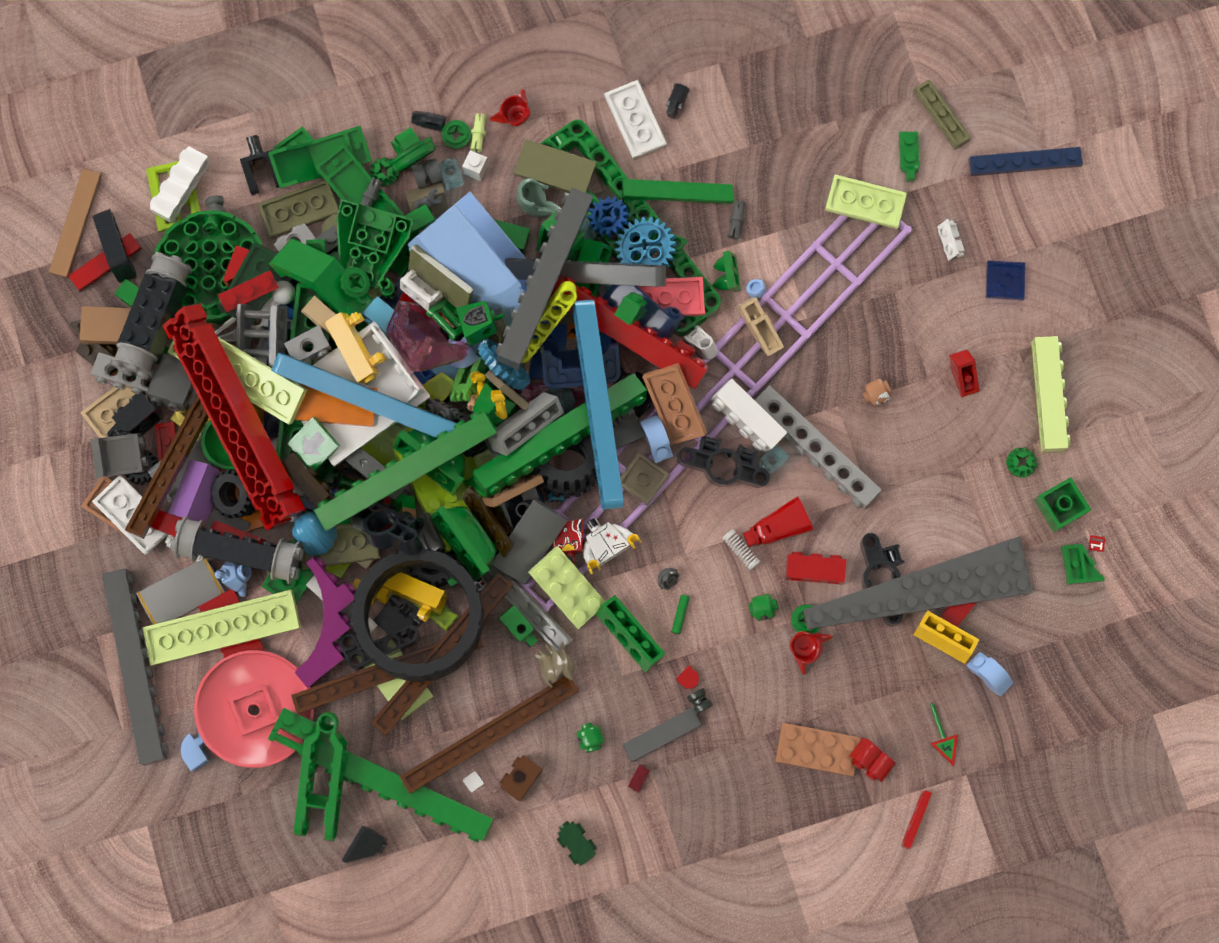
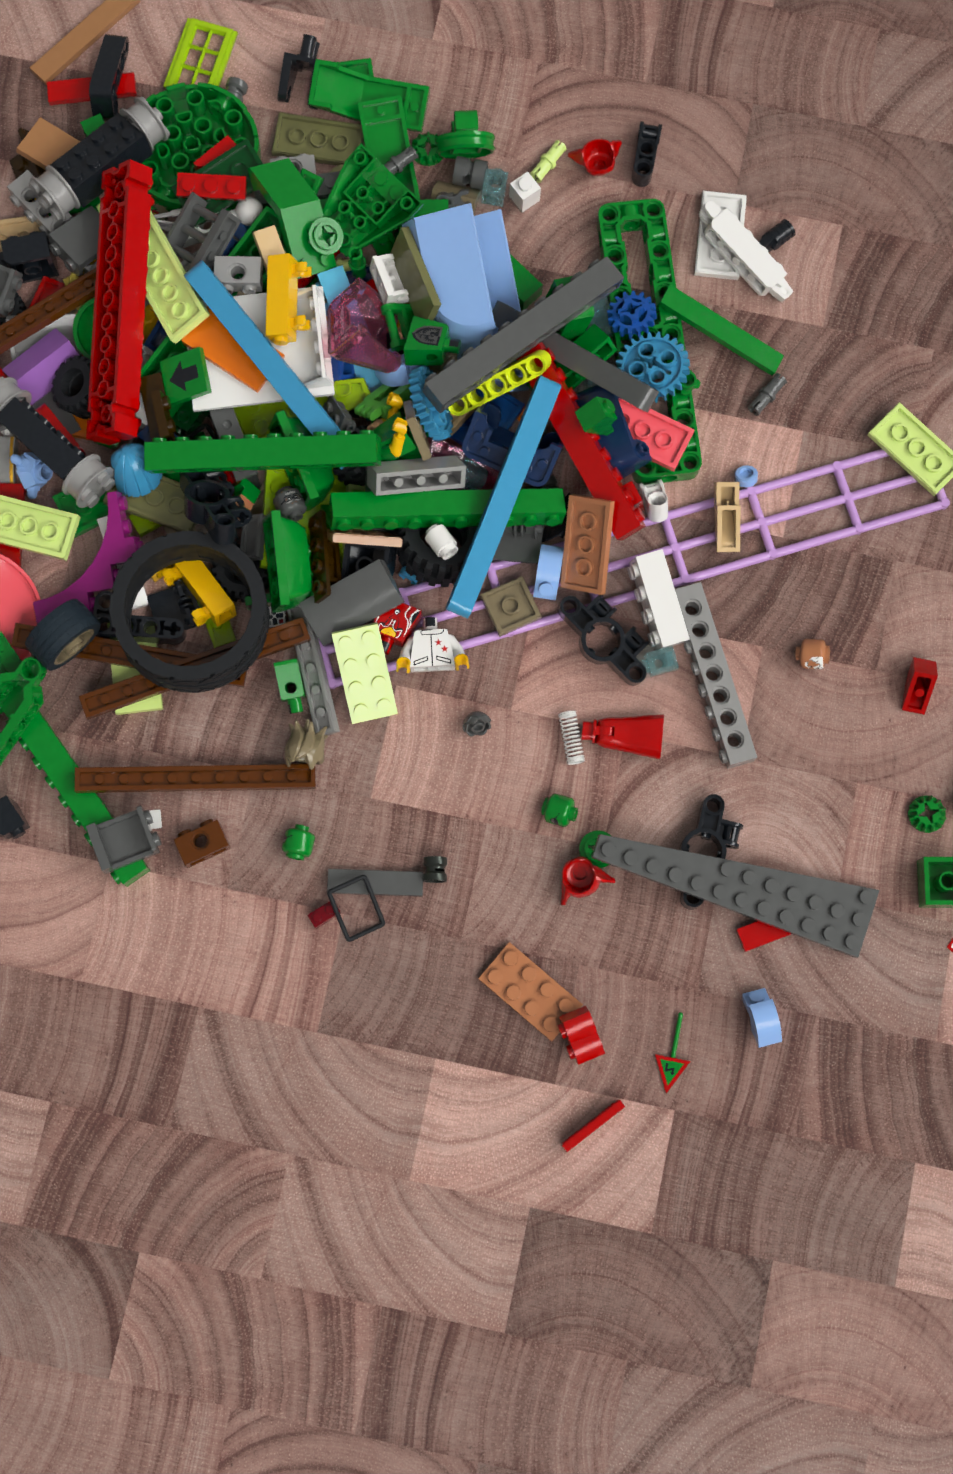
camera: 25 degrees right, 0 degrees up
white brick [150,146,210,223] -> none
black hinge [411,111,446,132] -> none
green gear [441,120,471,149] -> none
olive tile [513,139,596,193] -> none
sand green piece [516,179,562,217] -> none
dark green brick [557,821,597,866] -> none
green brick [596,595,665,673] -> none
green piece [671,595,690,635] -> none
red tile [675,665,699,689] -> none
green tile [712,251,741,292] -> none
red brick [785,552,847,585] -> none
yellow brick [913,610,979,664] -> none
green wing [1061,544,1105,585] -> none
none -> black wheel [25,599,101,671]
none -> dark grey panel [86,805,162,874]
none -> dark grey head [273,486,307,522]
none -> black piece [327,875,385,942]
none -> white brick [425,524,458,560]
none -> black piece [632,121,662,187]
none -> white hinge [698,201,793,303]

